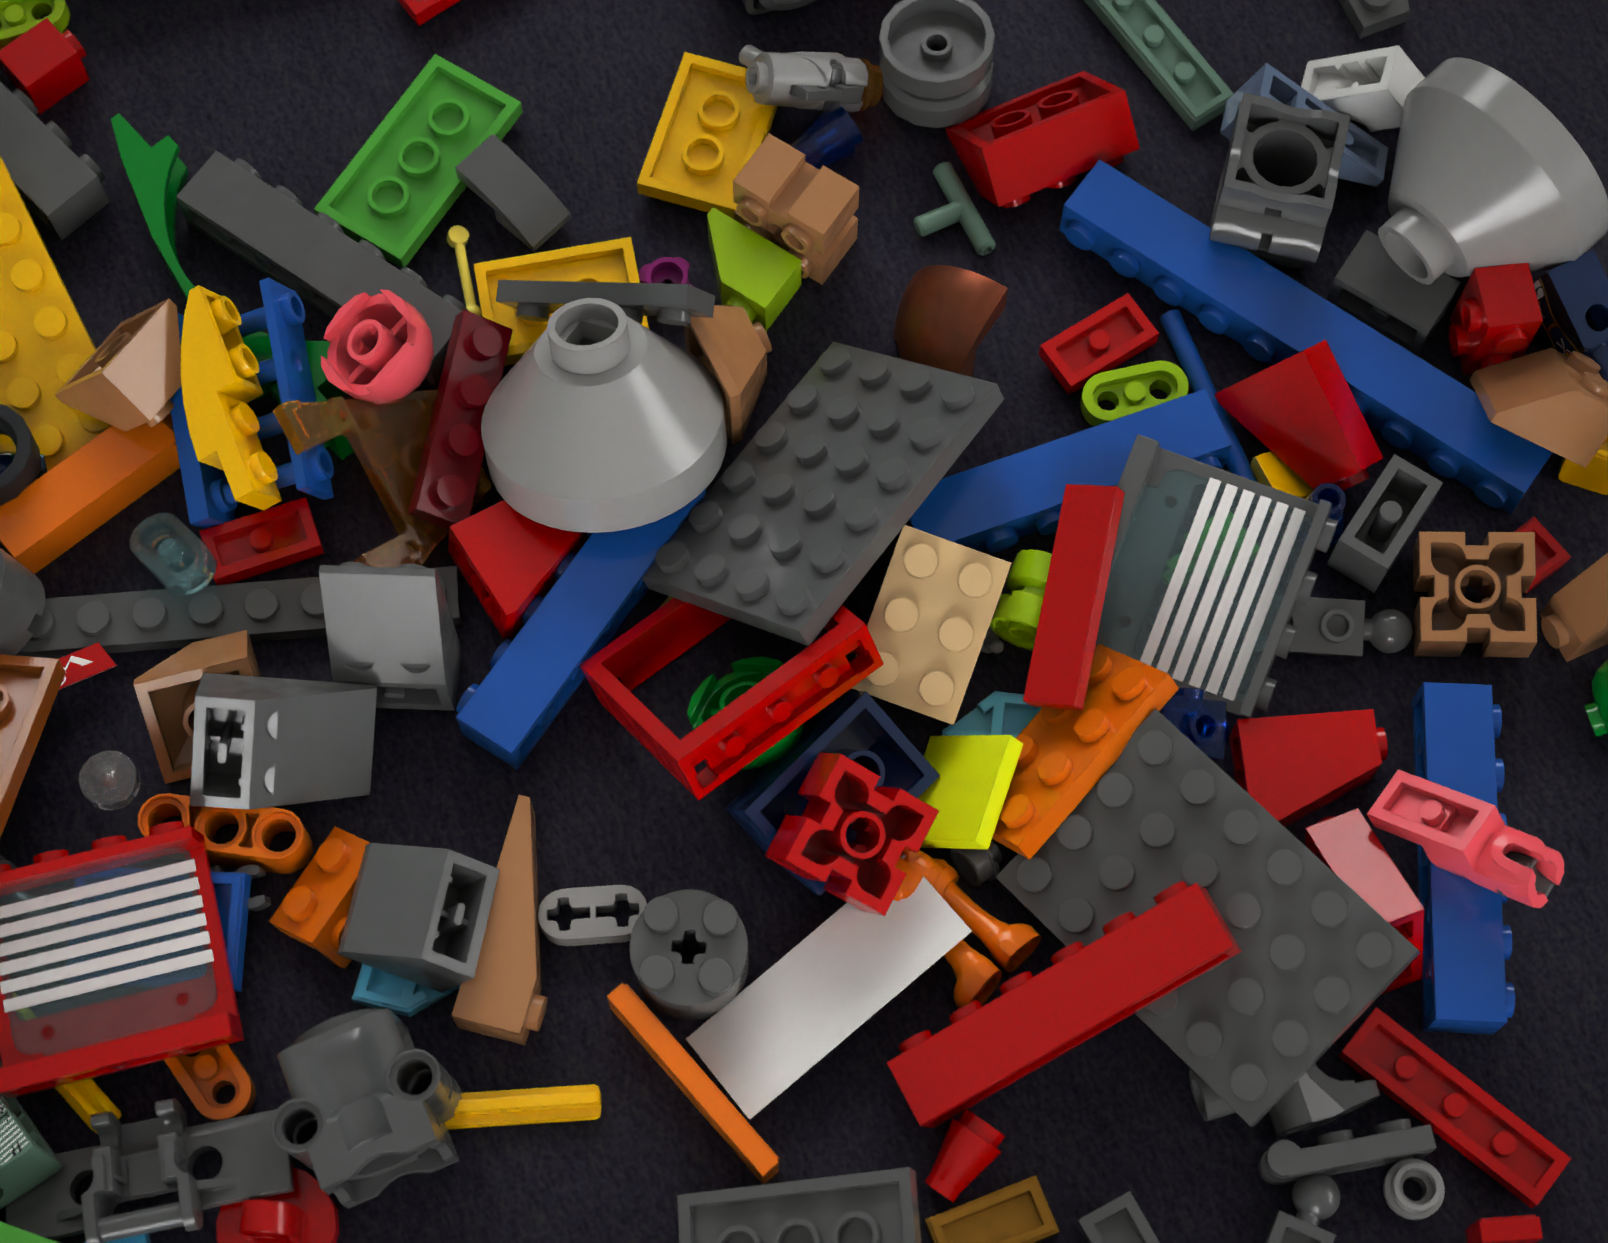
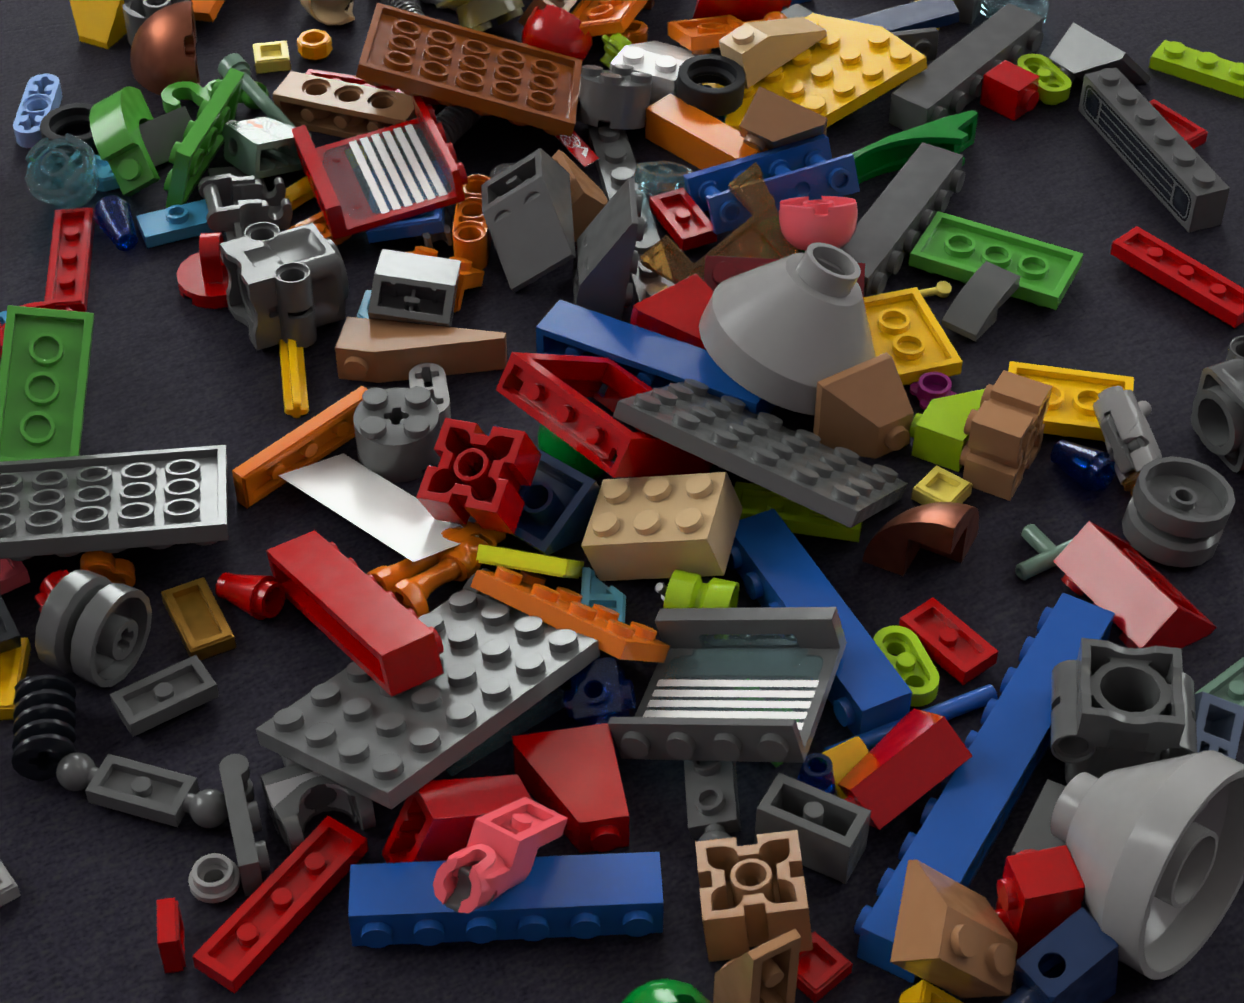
camera: 85 degrees right, 25 degrees down
yellow slope [181,285,282,511] -> none
dark grey plate [496,280,715,326] -> none
red tile [1023,484,1125,711] -> none
none -> light yellow tile [911,465,973,505]

